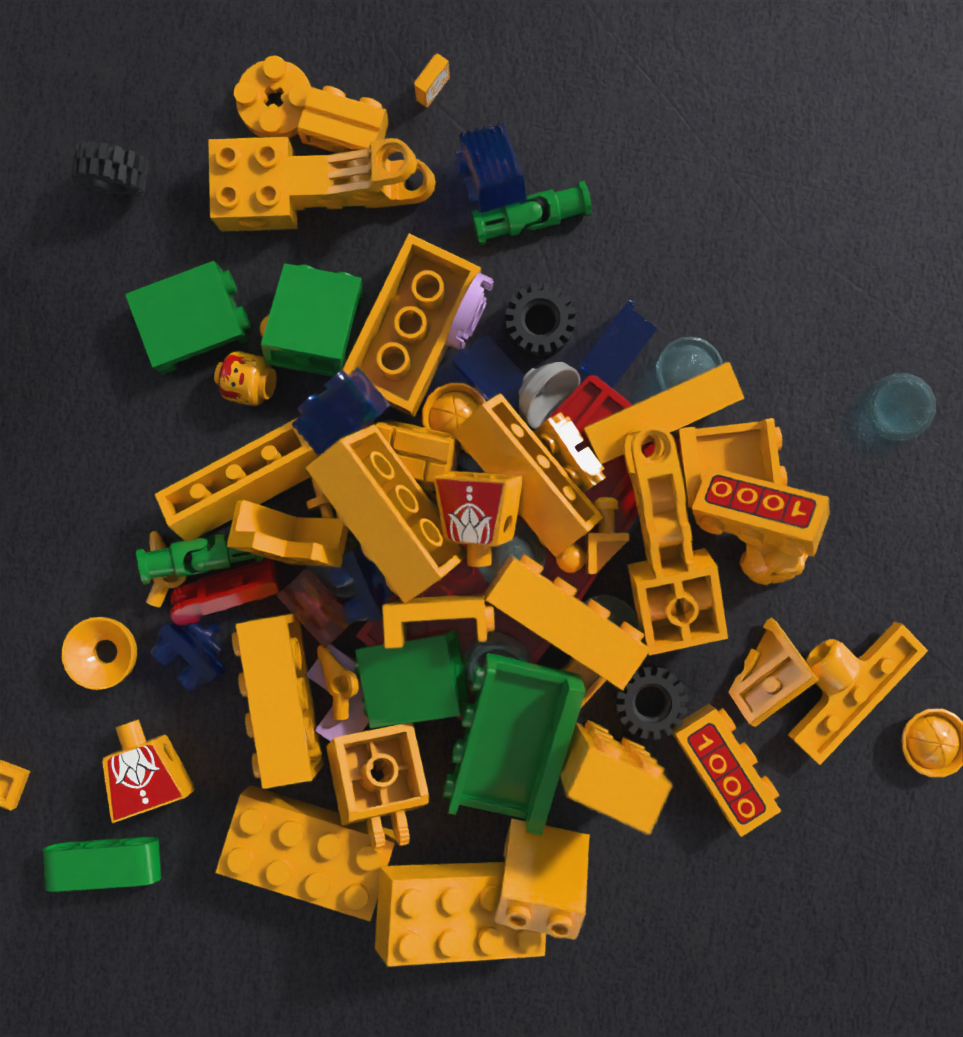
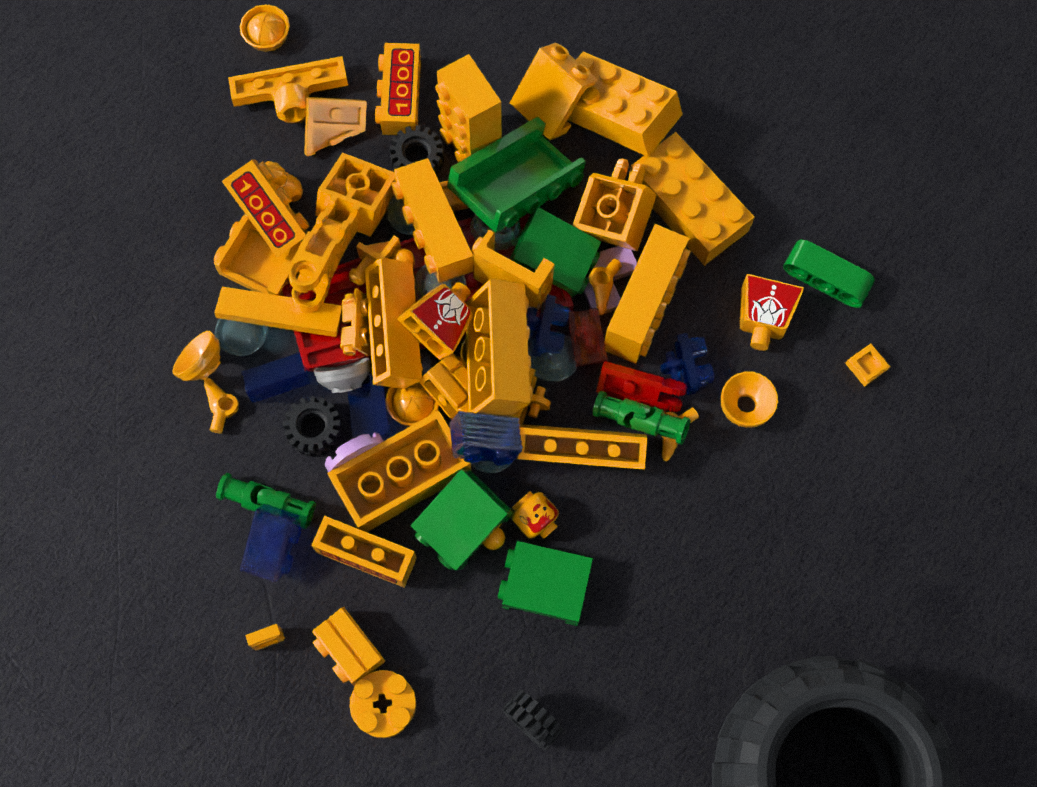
camera: 150 degrees left, 15 degrees down
light orange brick [208,137,436,232] -> none
light orange panel [227,500,349,568] -> none
clear light blue hat [865,373,936,440] -> none
none -> light orange piece [172,331,221,381]
none -> light orange animal [204,378,239,434]
none -> light orange brick [311,516,417,588]

